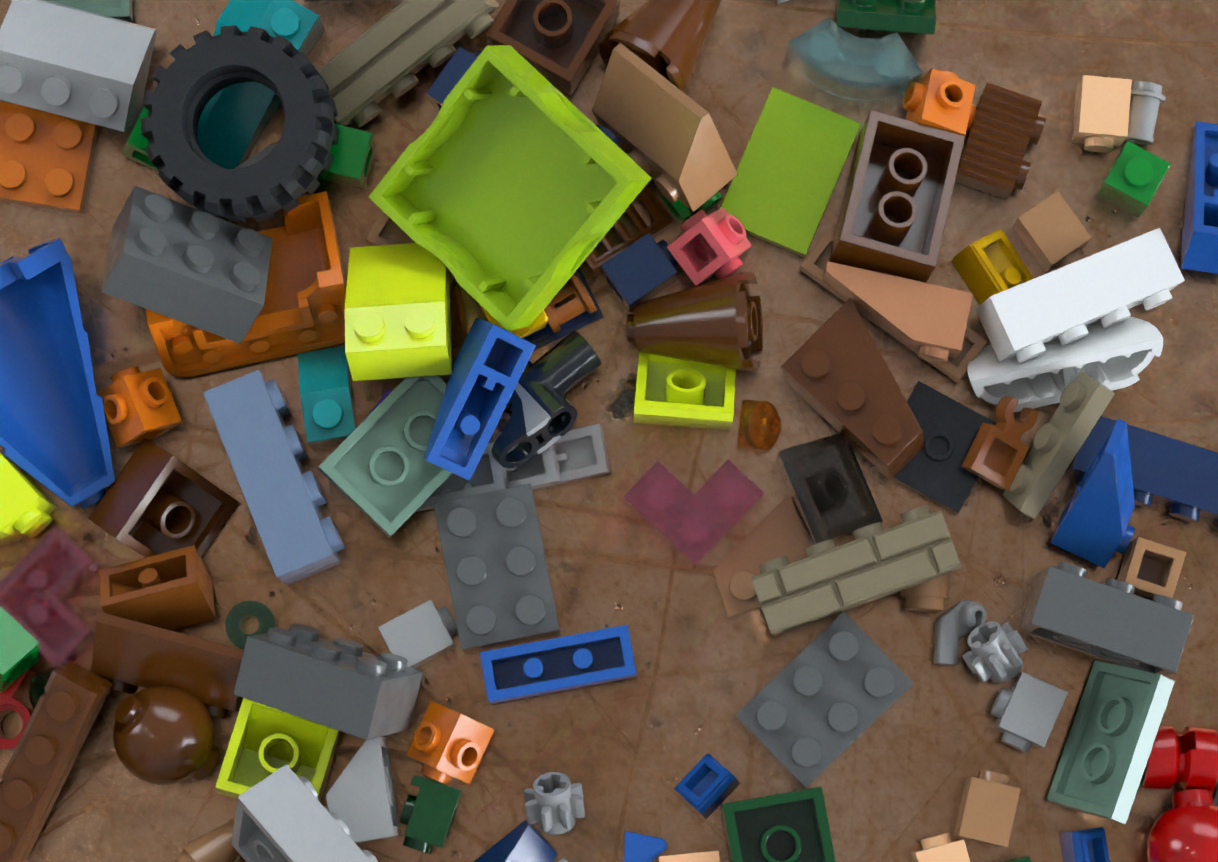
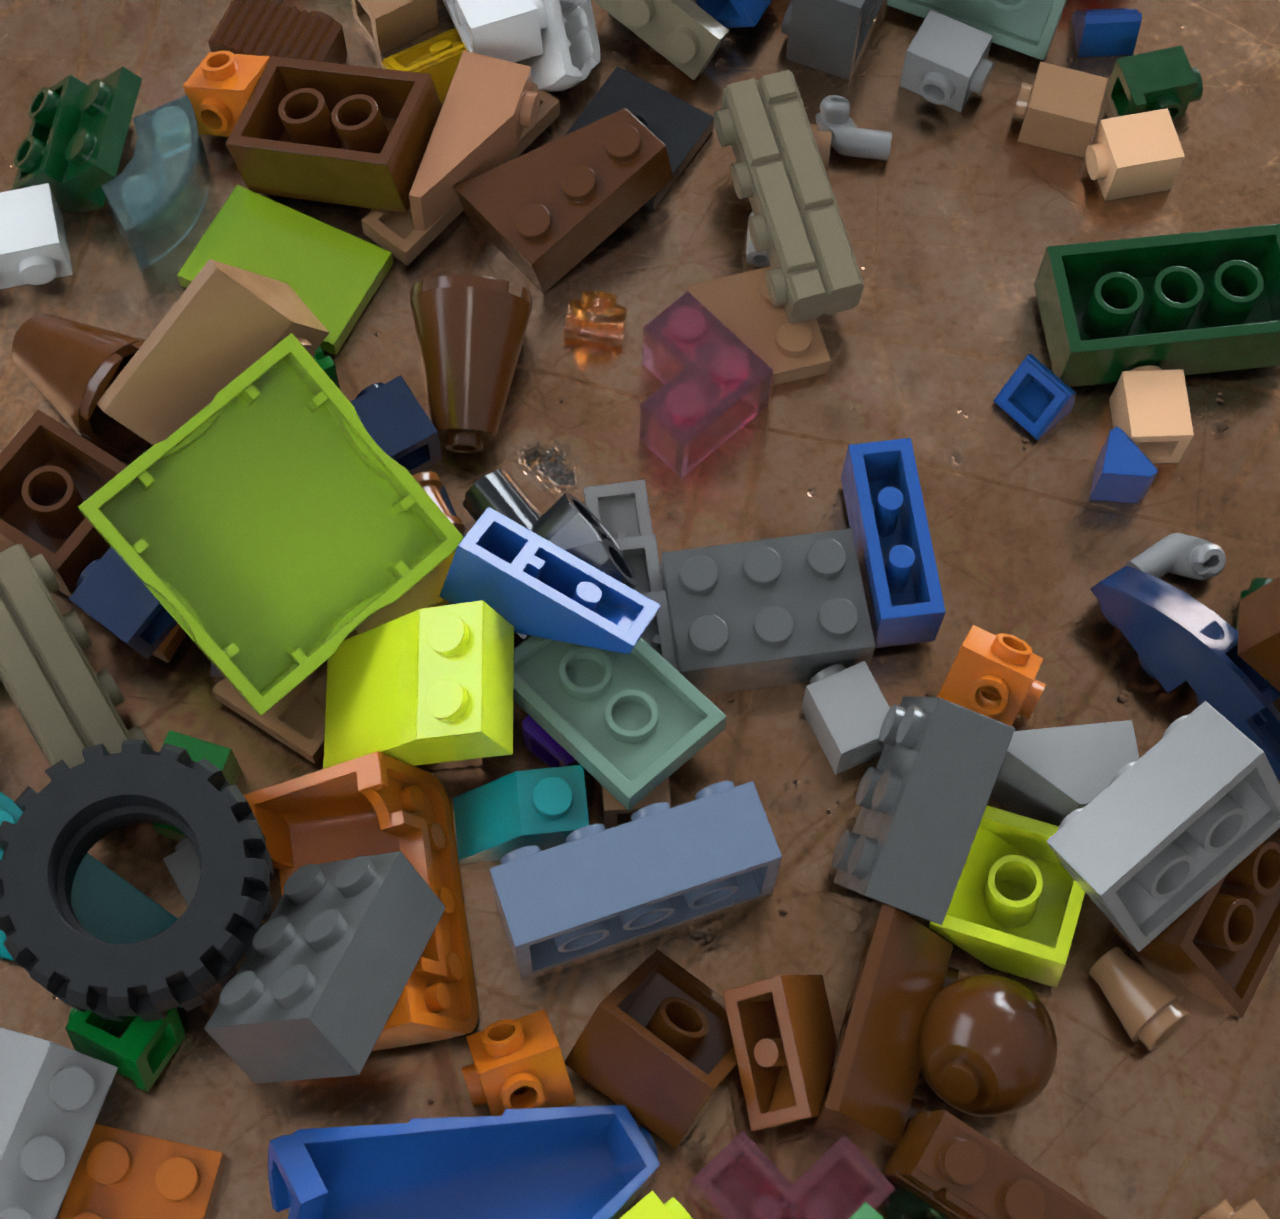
camera: 90 degrees left, 15 degrees down
clear green plate [225,601,276,649] -> none
dark green brick [399,775,464,854] -> none
light grey gear [524,772,585,835] -> none
neon yellow slope [633,352,736,431] -> none
coral brick [667,207,752,286] -> none
dark grey brick [734,611,914,789] -> none
clear smoke slope [775,433,883,546] -> none
dark orange plate [961,396,1038,490] -> none
light grey gear [962,621,1028,683] -> none

